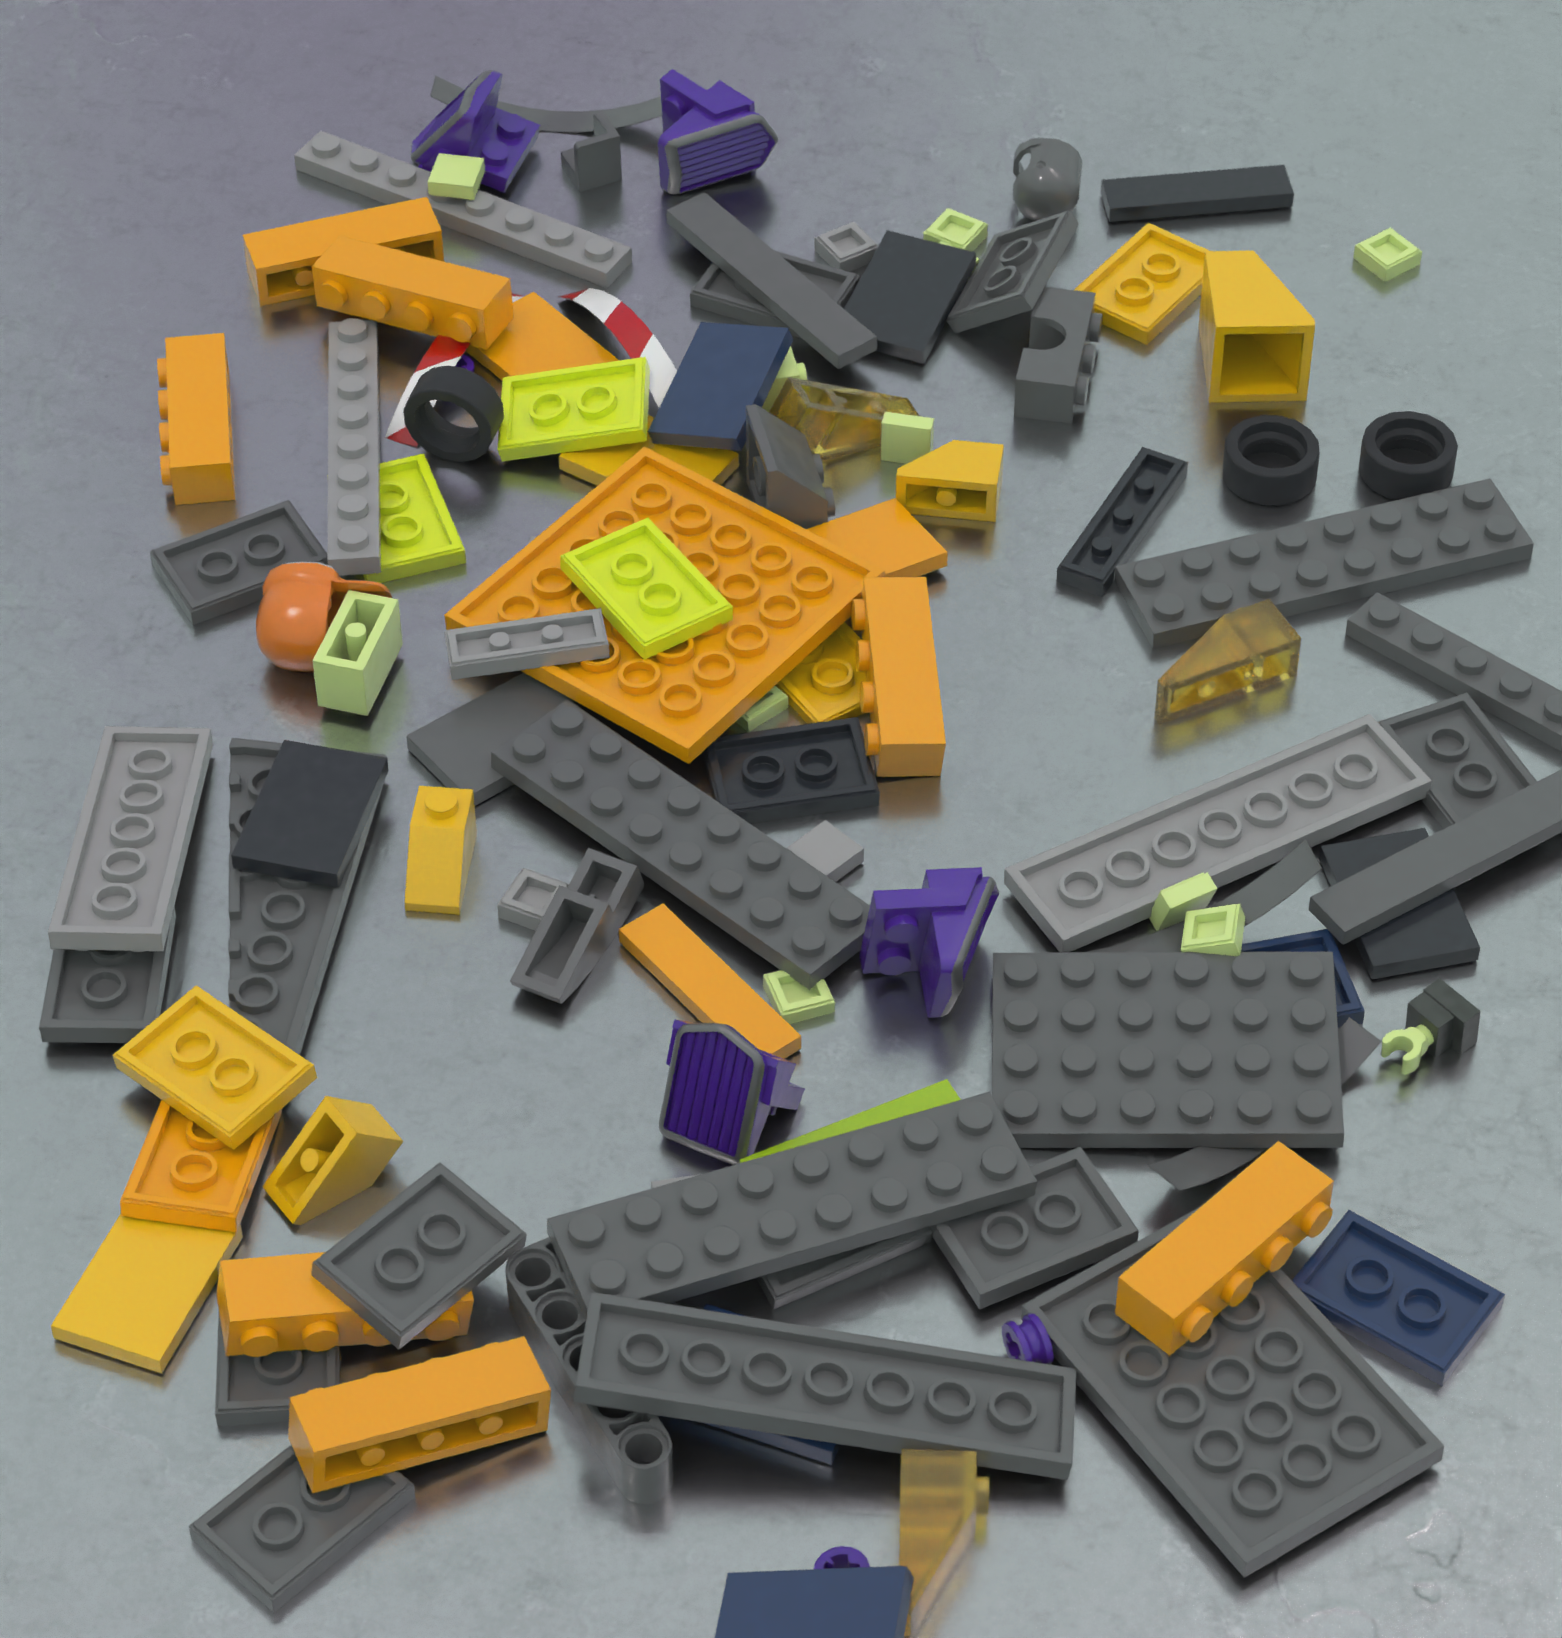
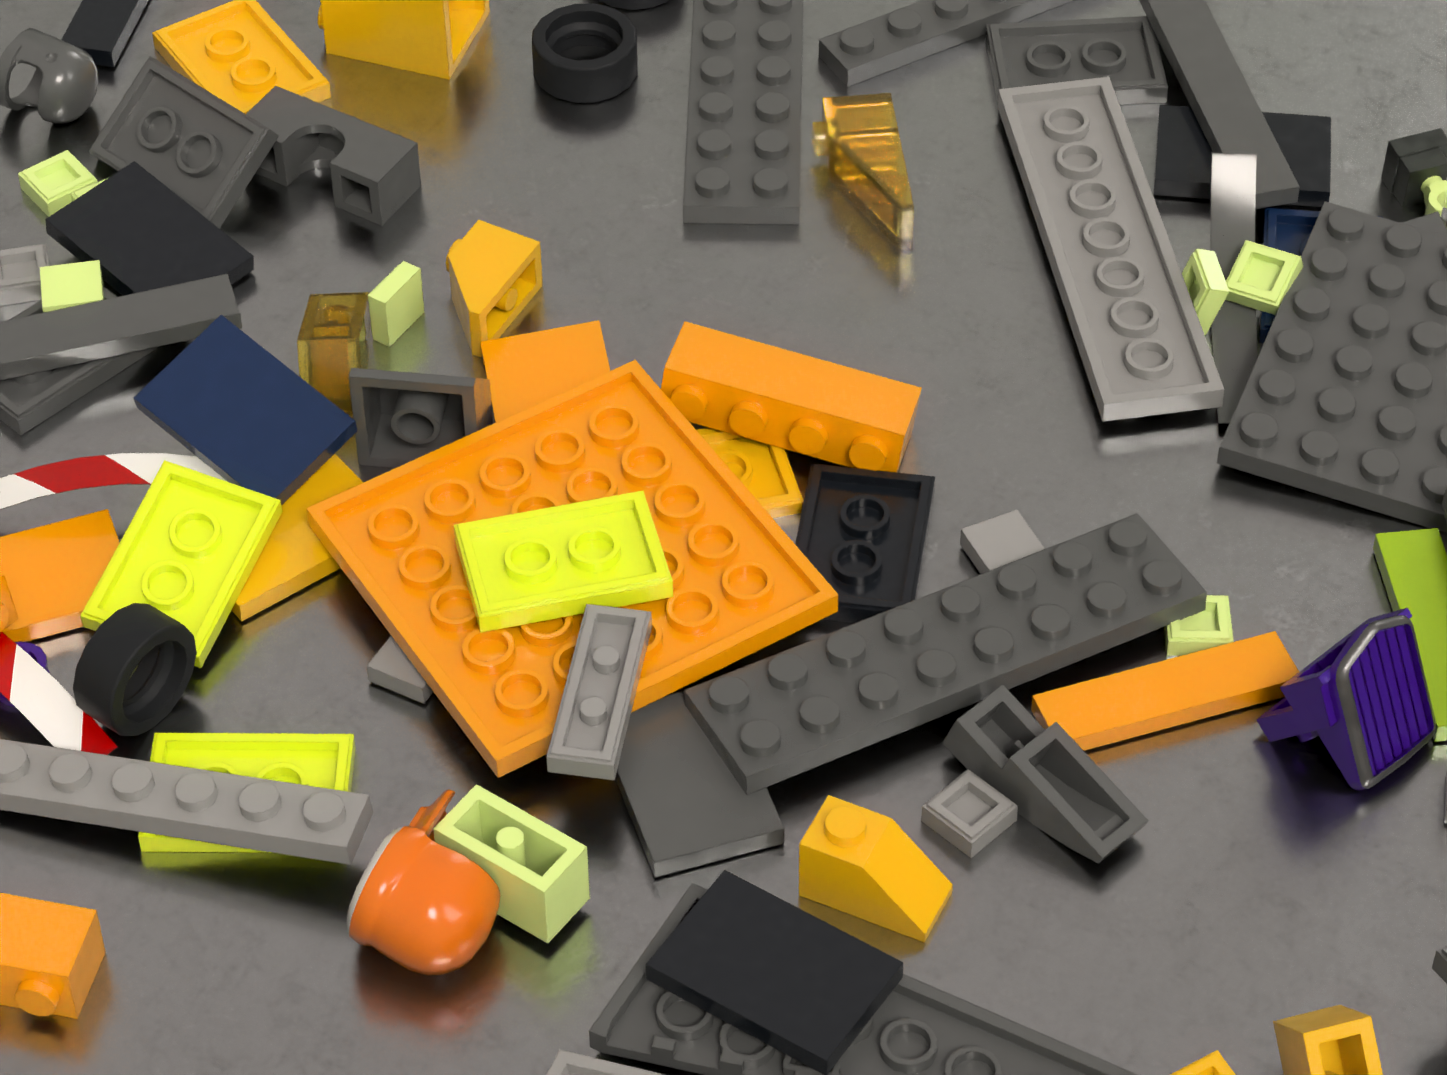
camera: 70 degrees left, 0 degrees up
dark grey tile [150,500,328,625] -> none
dark purple piece [859,867,999,1018] -> none
black tile [1056,447,1188,597] -> none
none -> yellowish green tile [40,260,104,313]

